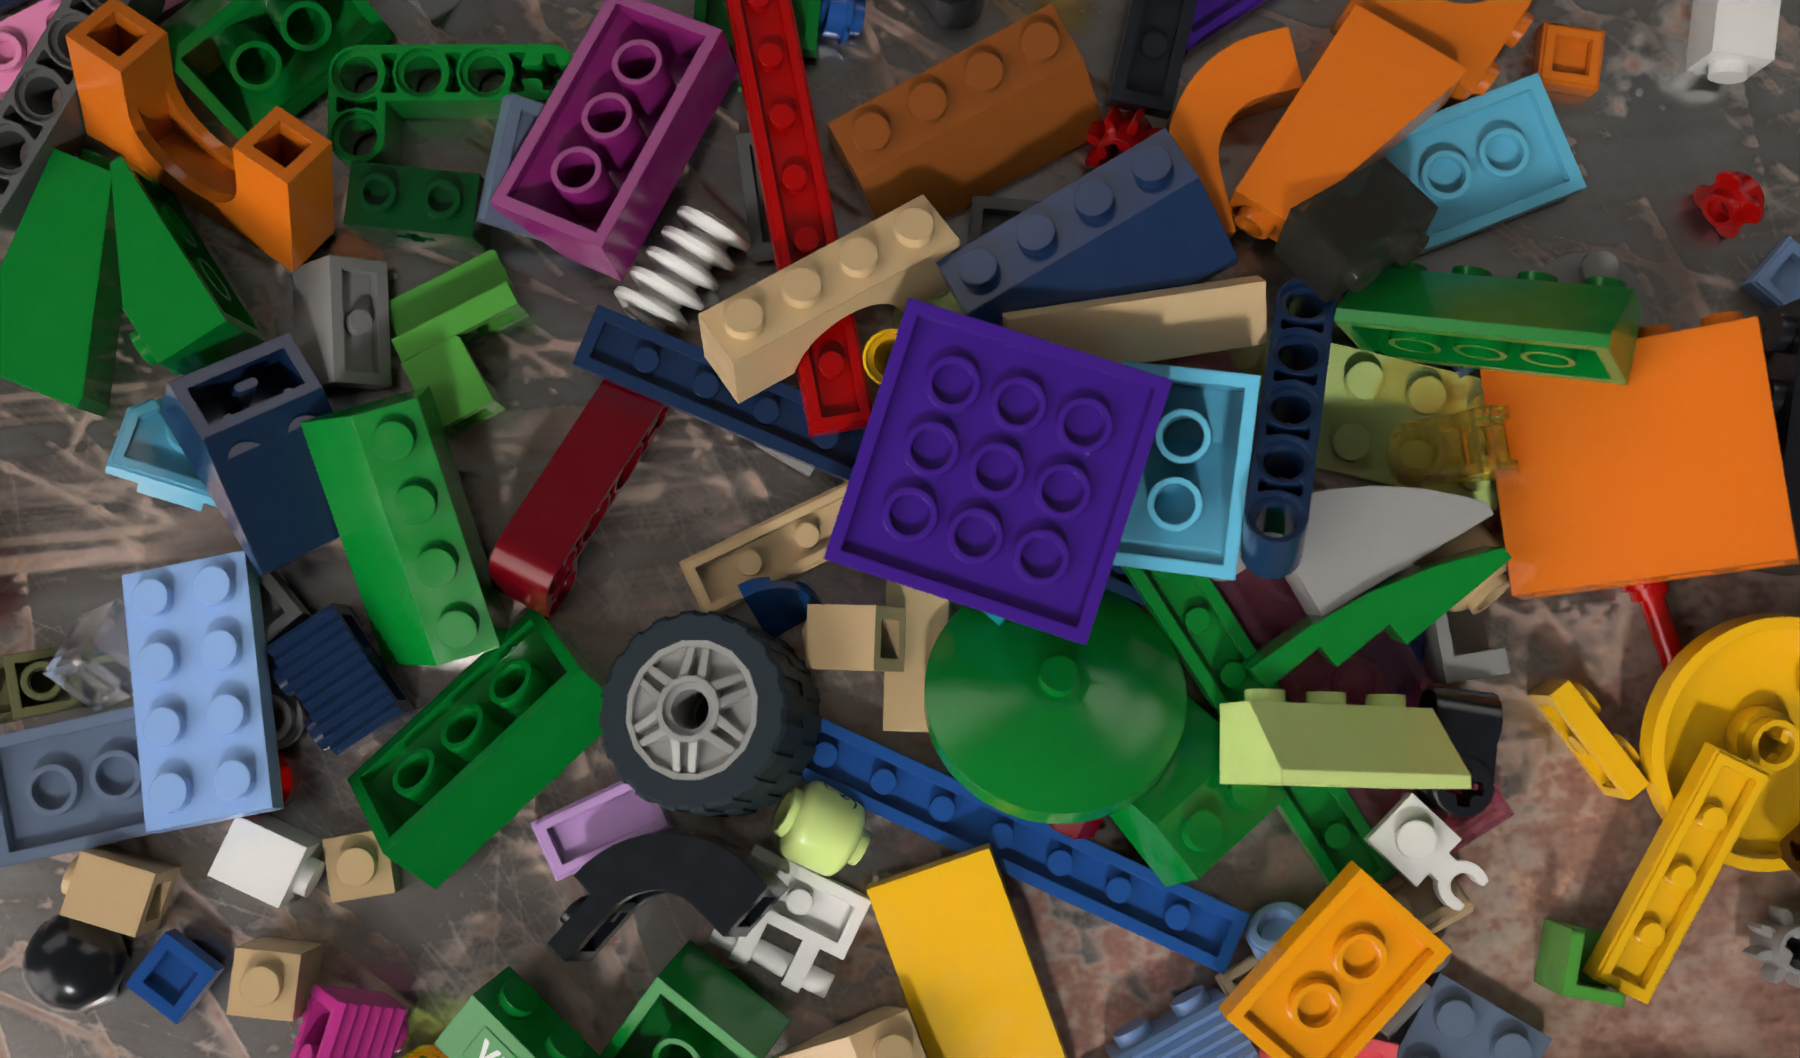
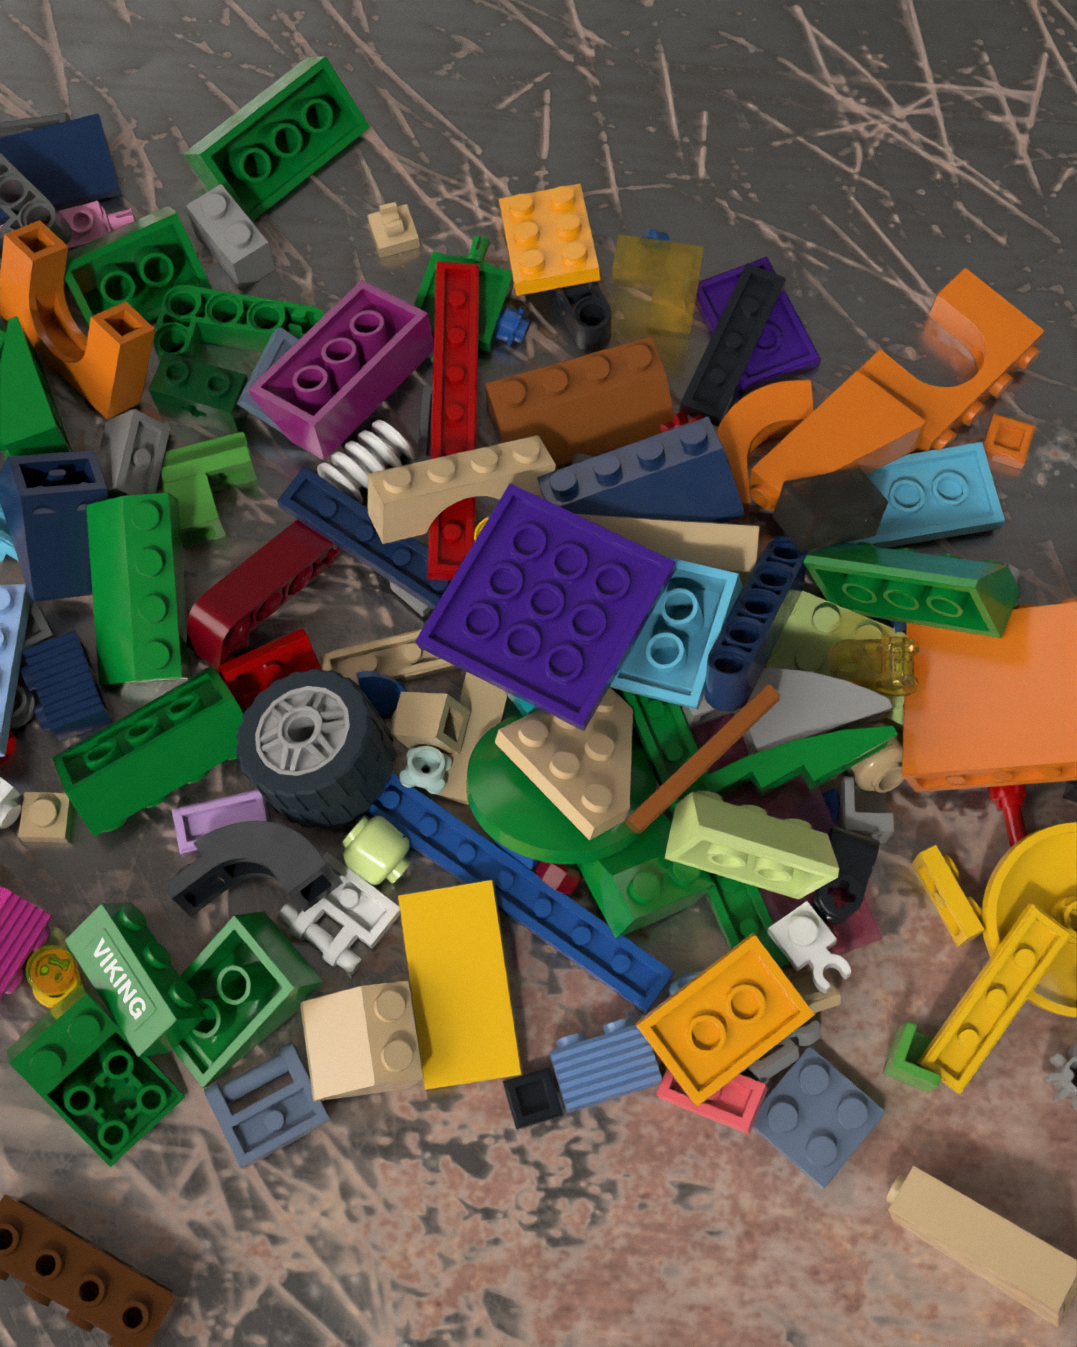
camera: 20 degrees right, 15 degrees down
none -> red plate [219,628,322,709]
none -> light aqua plate [400,746,452,794]
none -> tan plate [495,687,633,840]
none -> dark orange tile [623,684,781,834]

